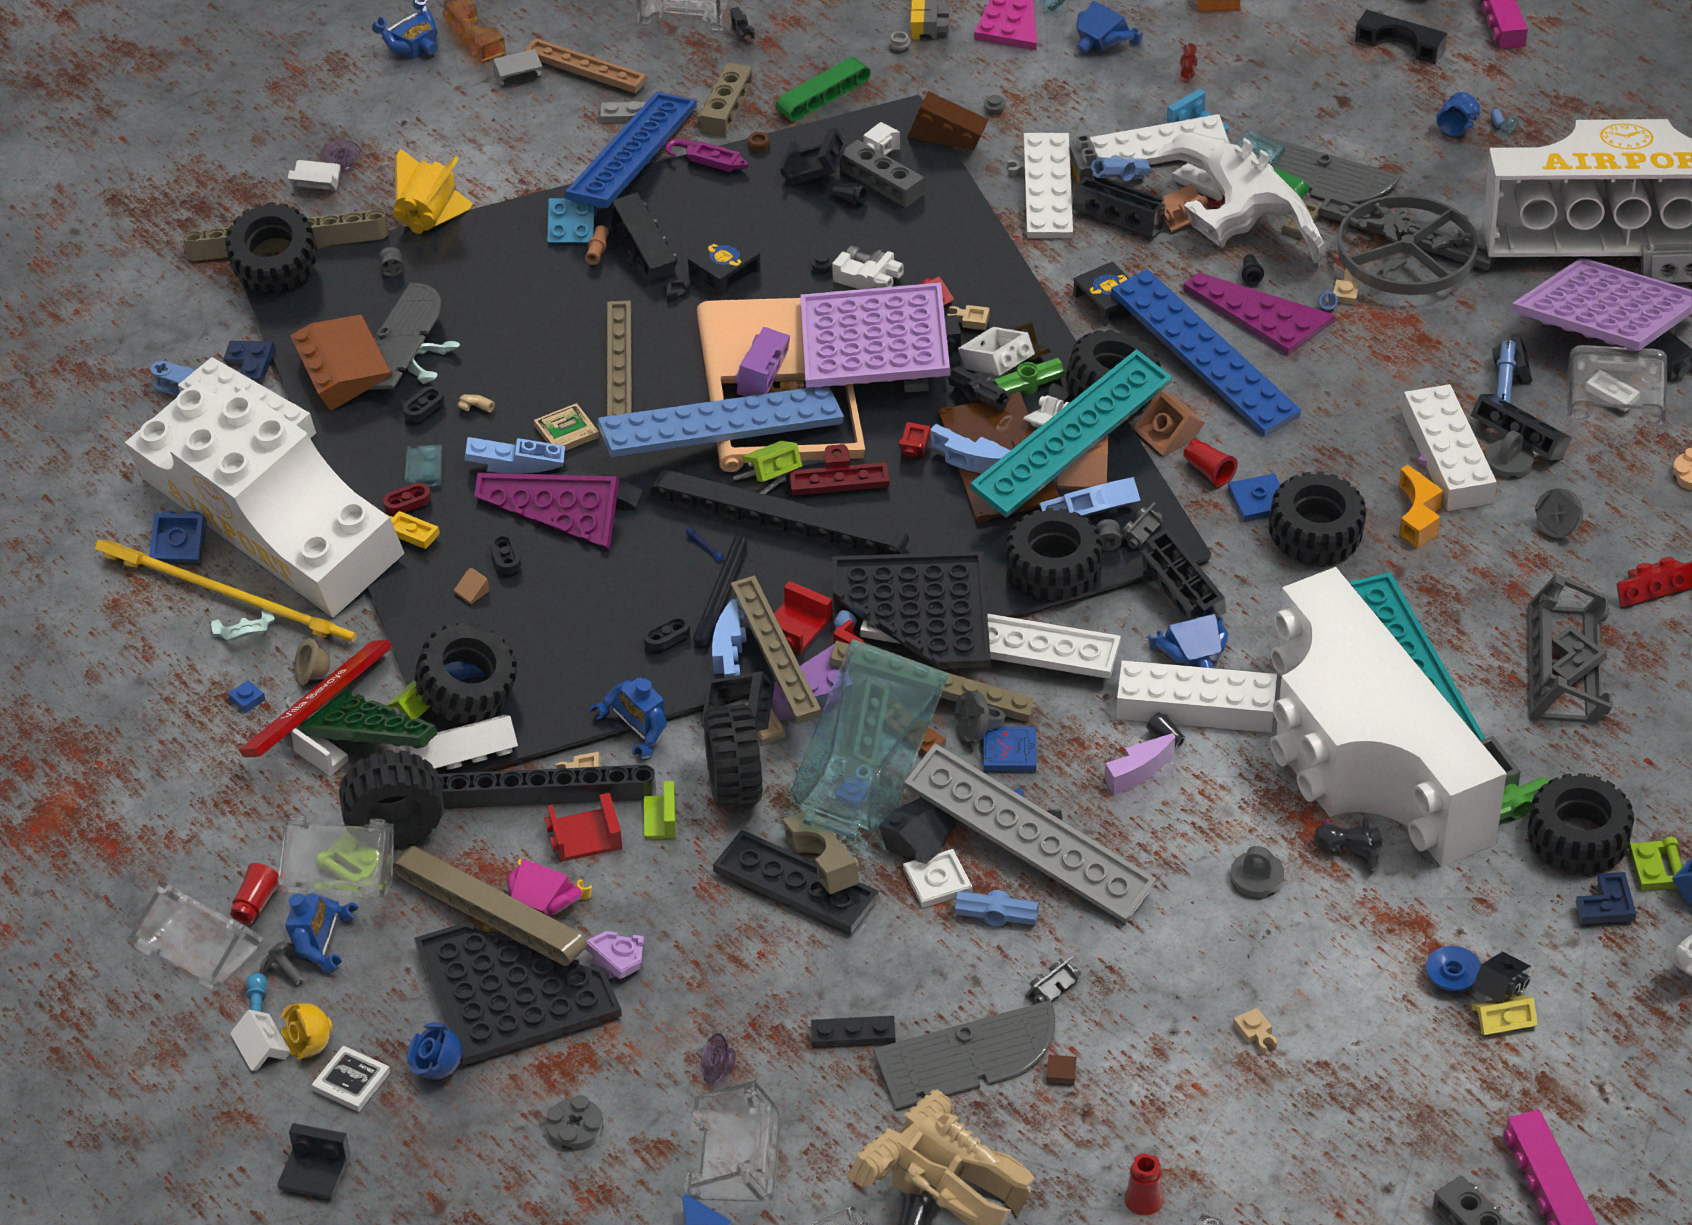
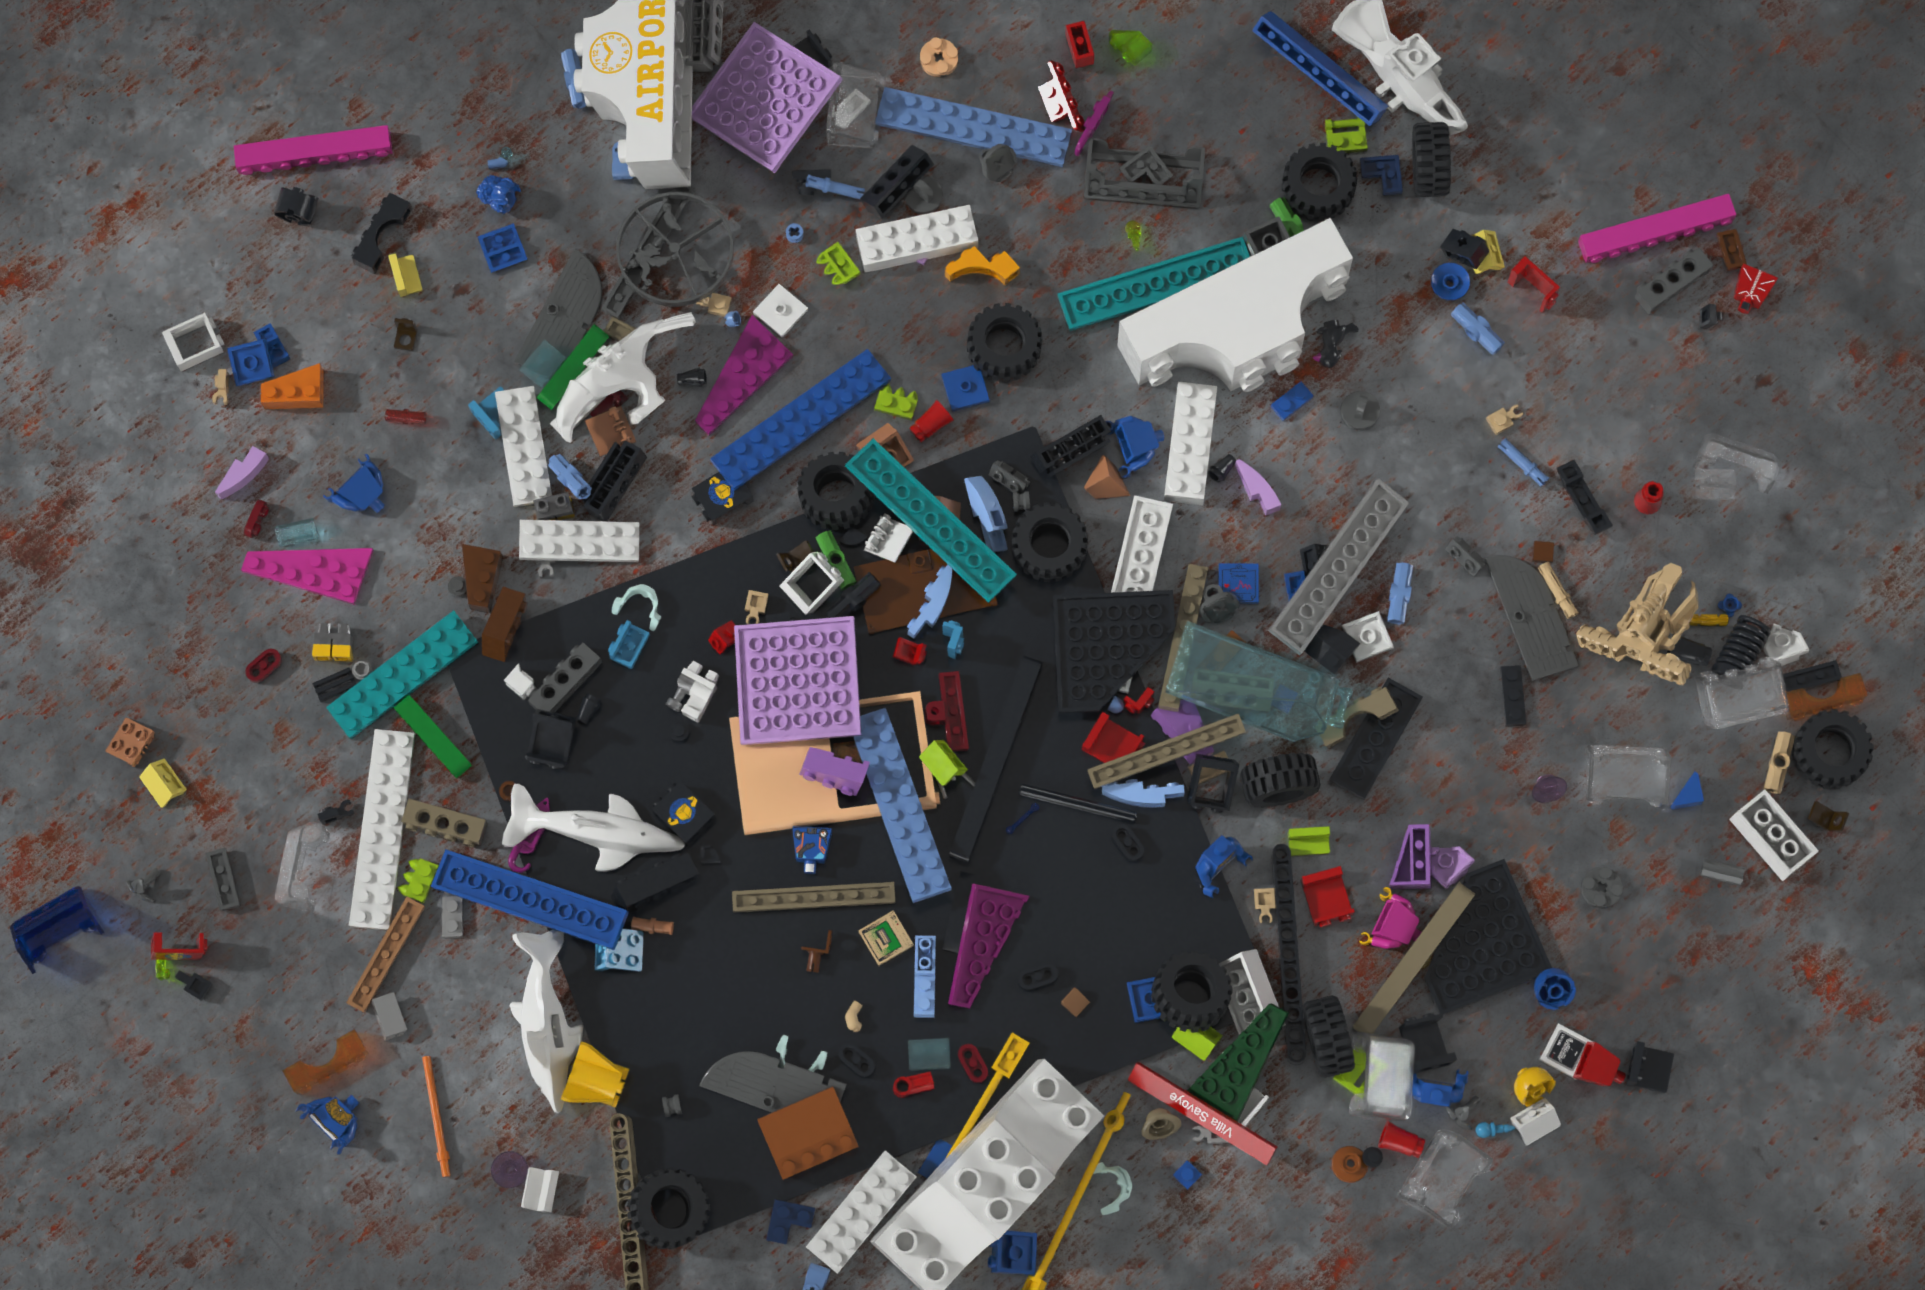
camera: 90 degrees left, 30 degrees up
none -> black tile [312,667,357,702]
none -> teal plate [326,610,478,739]
none -> white plate [349,729,416,931]
none -> light yellow panel [388,253,423,297]
none -> dark brown bracket [394,318,418,351]
none -> lime plate [397,858,439,904]
none -> orange bar [422,1056,451,1177]
none -> reddish brown wedge [462,544,503,614]
none -> blue slope [478,223,528,273]
none -> white animal [502,784,685,872]
none -> white animal [510,930,584,1113]
none -> dark azure bracket [608,620,650,669]
none -> light aqua helmet [612,584,661,631]
none -> white plate [753,284,808,338]
none -> medium blue bush [786,223,803,243]
none -> blue torso [793,826,832,874]
none -> reddish brown bracket [801,930,833,973]
none -> lime plate [816,242,860,285]
none -> lime plate [874,384,918,421]
none -> medium blue plate [875,87,1072,167]
none -> red piece [893,1072,935,1098]
none -> dark azure bracket [942,621,964,659]
none -> magenta plate [1075,90,1114,156]
none -> nougat slope [1084,455,1130,499]
none -> clear neon green bar [1125,220,1141,251]
none -> blue plate [1271,381,1314,421]
none -> dark orange piece [1332,1146,1368,1183]
none -> black plate [1362,1147,1383,1168]
none -> medium lavender wedge [1389,824,1432,890]
none -> black panel [1398,1012,1457,1074]
none -> black tyre [1412,122,1451,197]
none -> medium blue piece [1451,302,1505,355]
none -> medium blue pin [1498,438,1549,487]
none -> red panel [1507,256,1560,313]
none -> tan pin [1538,562,1579,619]
none -> black slope [1557,460,1613,535]
none -> red torso [1573,1042,1626,1086]

